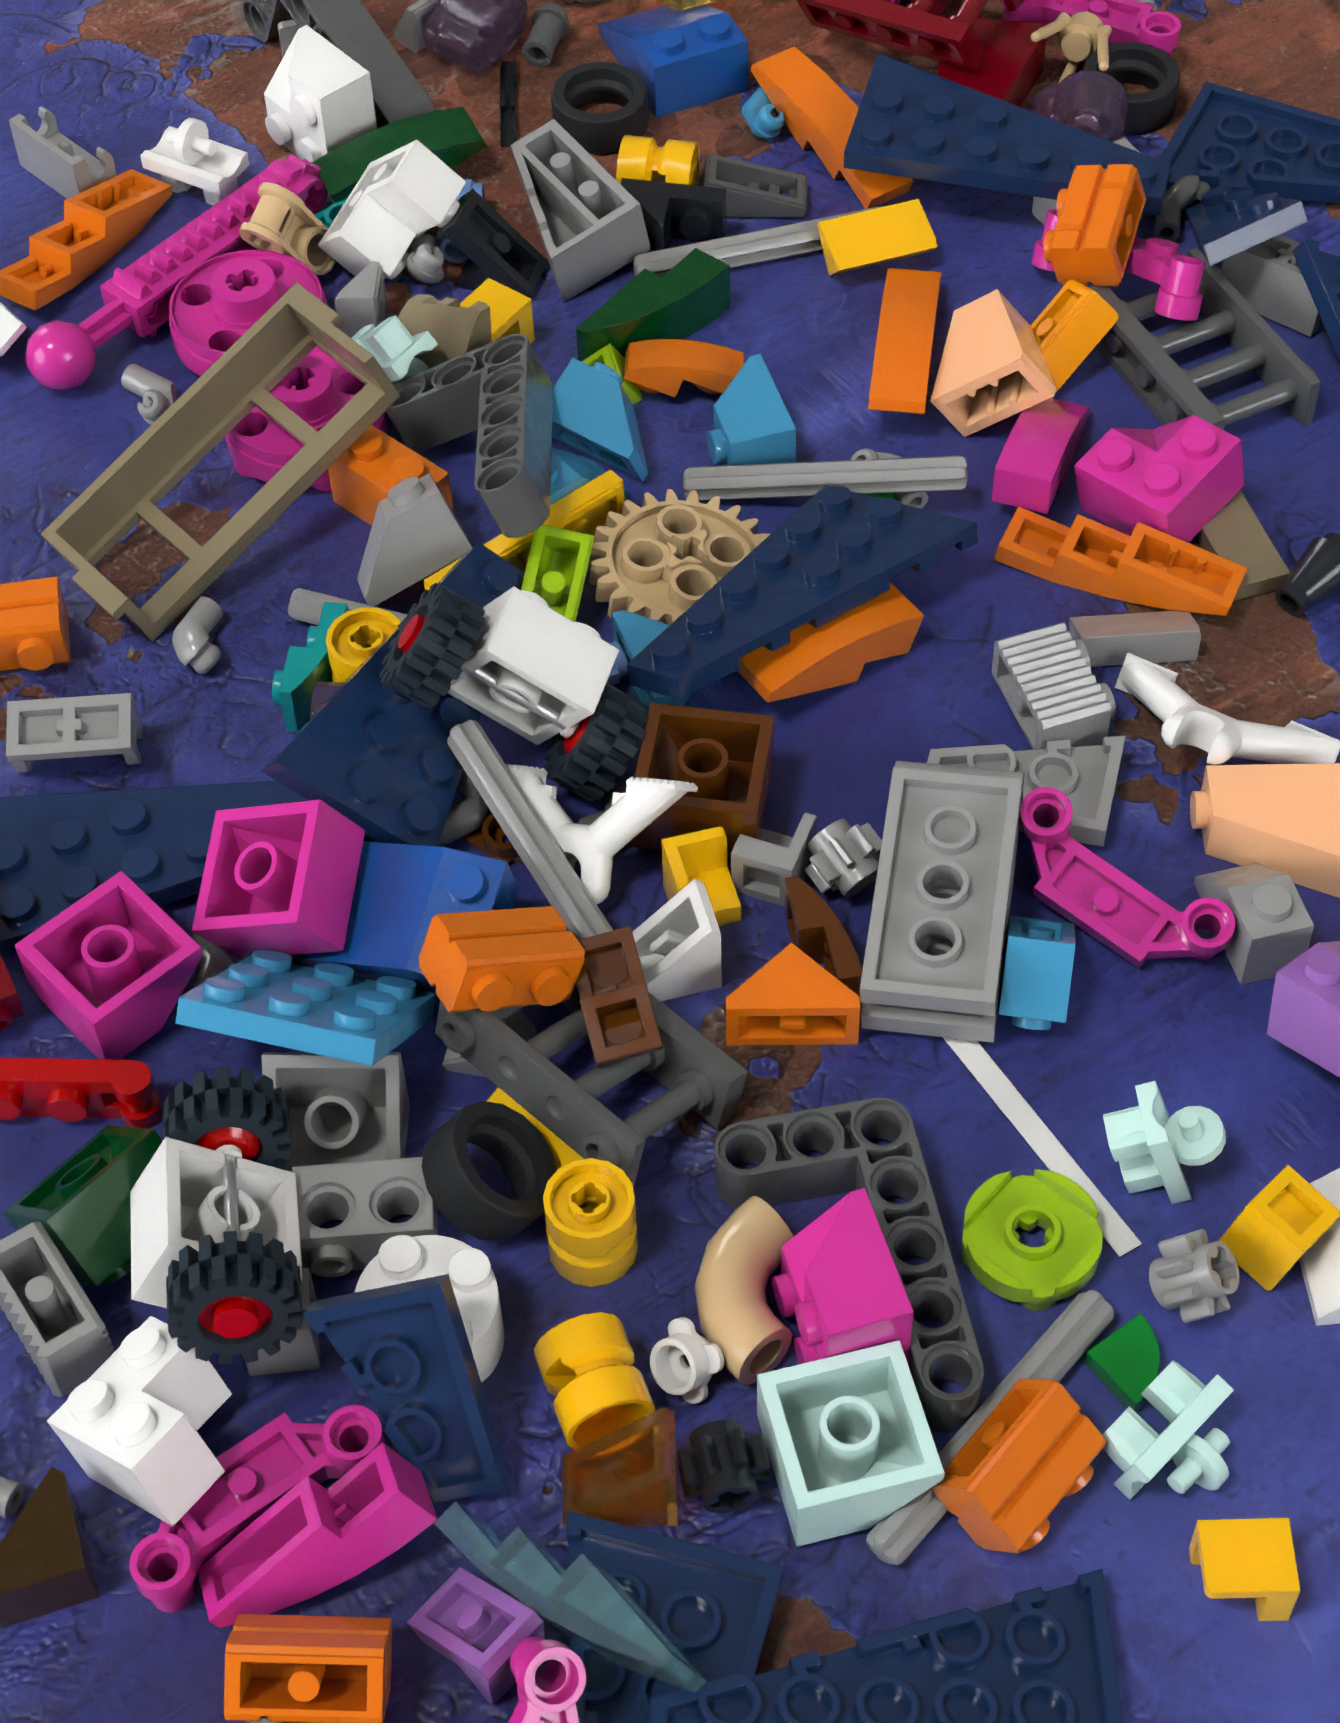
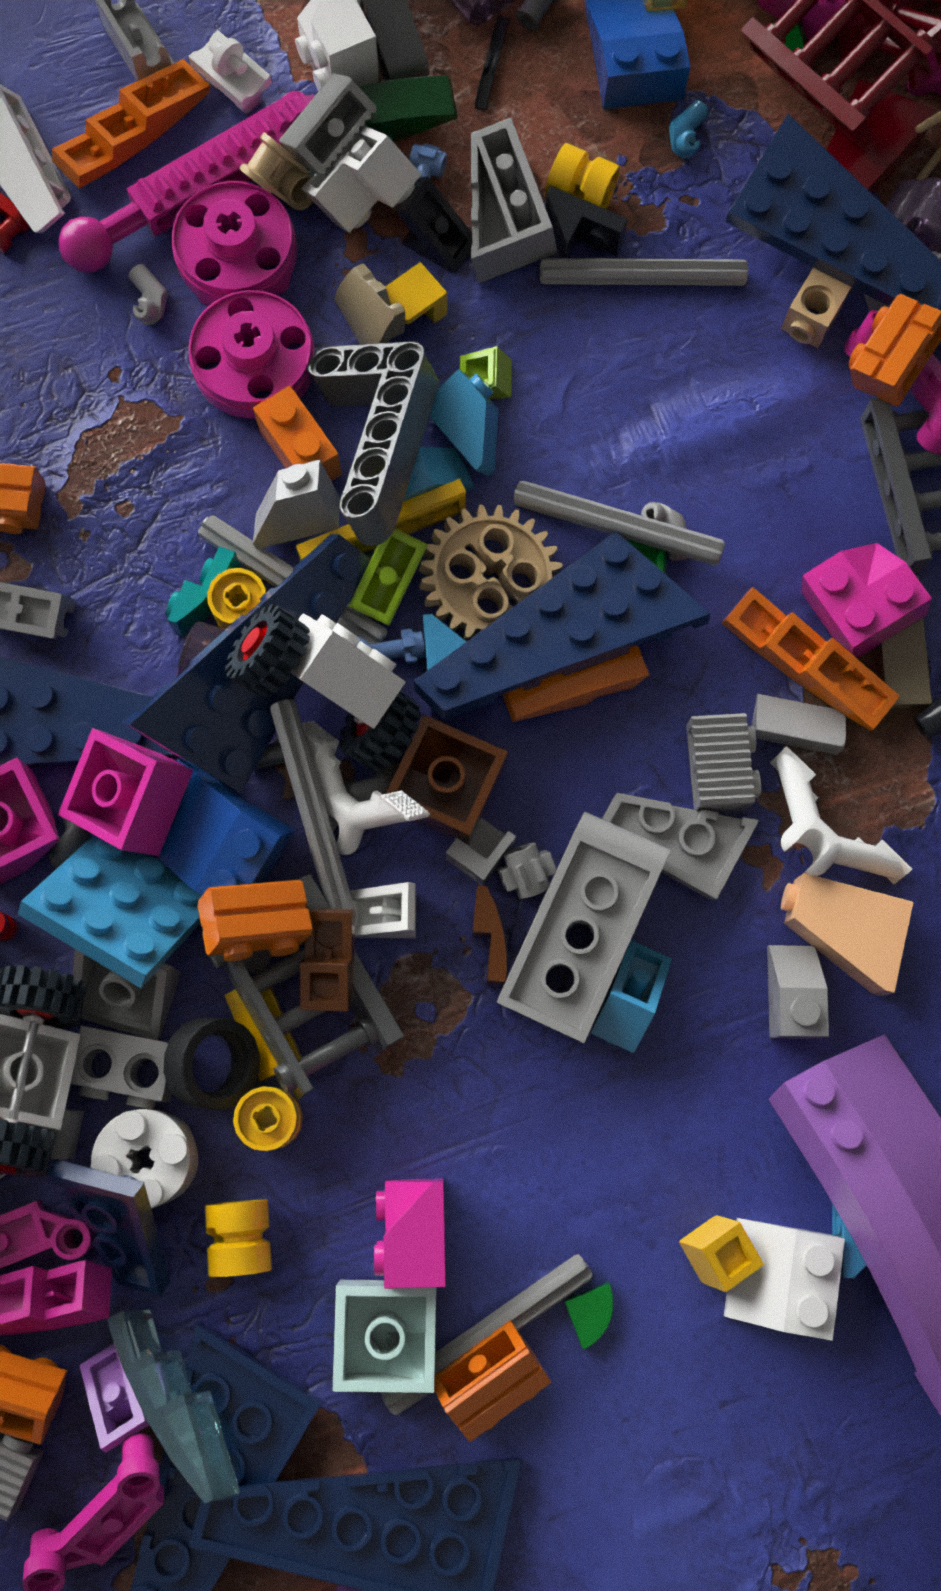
camera: 10 degrees right, 25 degrees up
dark tan piece [41,282,400,642] -> none
light grey arm [172,597,223,674] -> none
light grey slope [335,261,387,338] -> none
light aqua hips [351,315,438,385] -> none
light grey arm [406,234,444,284] -> none
black tyre [551,62,649,154] -> none
clear orange slope [563,1407,678,1527] -> none
dark green slope [576,248,730,362] -> none
orange slope [623,339,744,397] -> none
white plate [650,1317,724,1404] -> none
yellow panel [661,827,741,926] -> none
black gear [677,1420,770,1513] -> none
tan cylinder [694,1196,794,1385] -> none
dark grey slope [698,153,808,217] -> none
dark azure slope [706,354,796,466] -> none
dark grey beam [715,1098,984,1432] -> none
orange slope [726,943,860,1046] -> none
orange slope [750,46,914,209] -> none
yellow slope [817,199,938,276] -> none
orange slope [868,268,941,414] -> none
light nougat slope [930,289,1056,437] -> none
white sticker [943,1037,1142,1257] -> none
lime plate [961,1169,1103,1311] -> none
dark pink slope [992,398,1090,514] -> none
dark pink plate [1020,787,1235,969] -> none
light orange slope [1030,279,1119,398] -> none
light aqua hips [1103,1081,1226,1204] -> none
light aqua hips [1103,1360,1234,1500] -> none
light grey gear [1149,1229,1240,1323] -> none
yellow panel [1189,1518,1301,1621] -> none
none -> light grey brick [279,73,376,174]
none -> tan brick [781,268,851,348]

